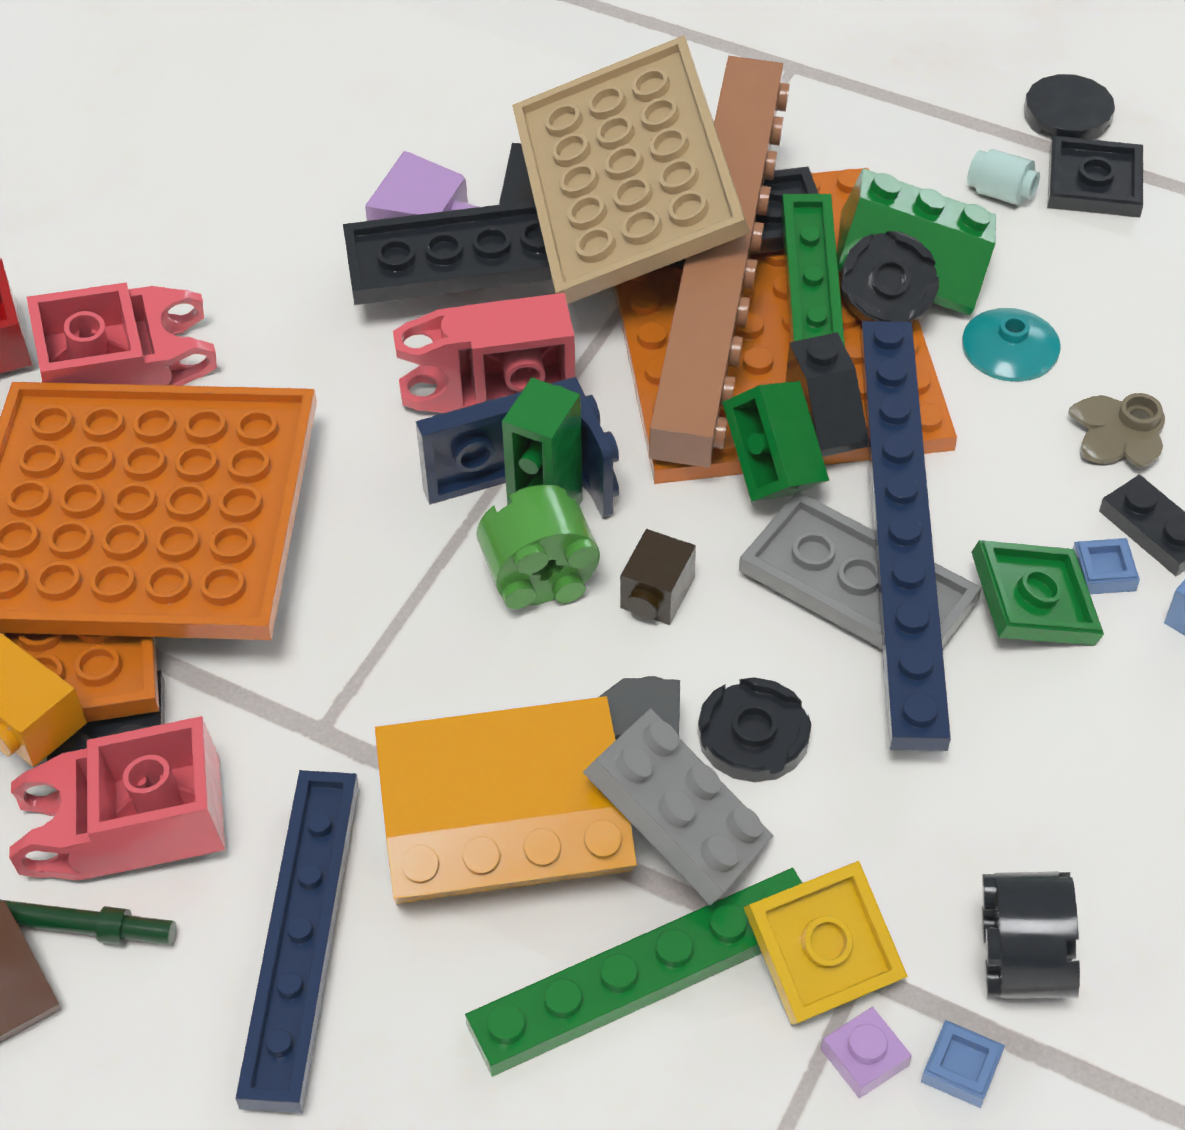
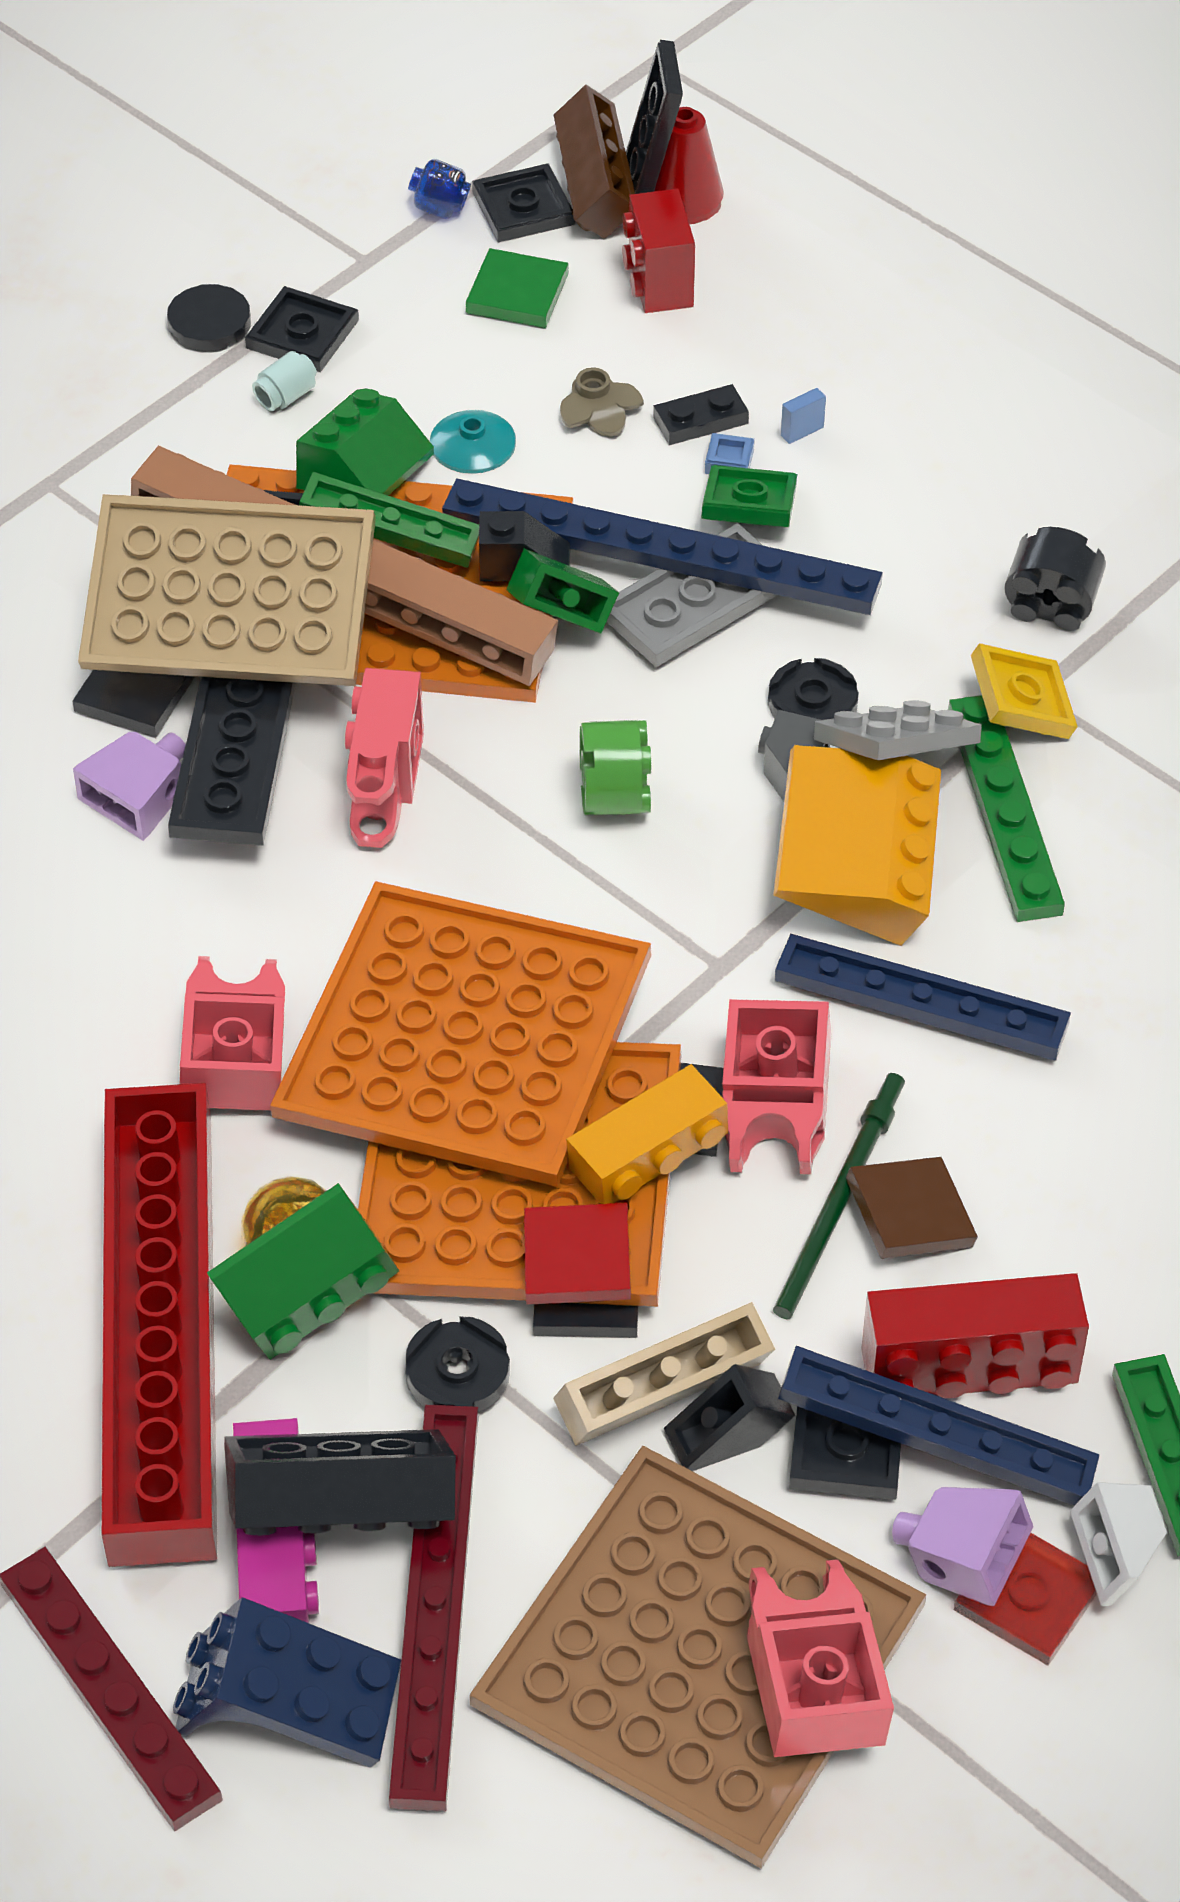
camera: 75 degrees left, 0 degrees up
dark blue bracket [415,377,619,518] -> none
green brick [502,377,583,505] -> none
dark brown brick [620,528,696,625] -> none
lavender plate [821,1006,912,1099] -> none
black tile [840,231,939,324] -> none
medium blue tile [921,1020,1005,1108] -> none

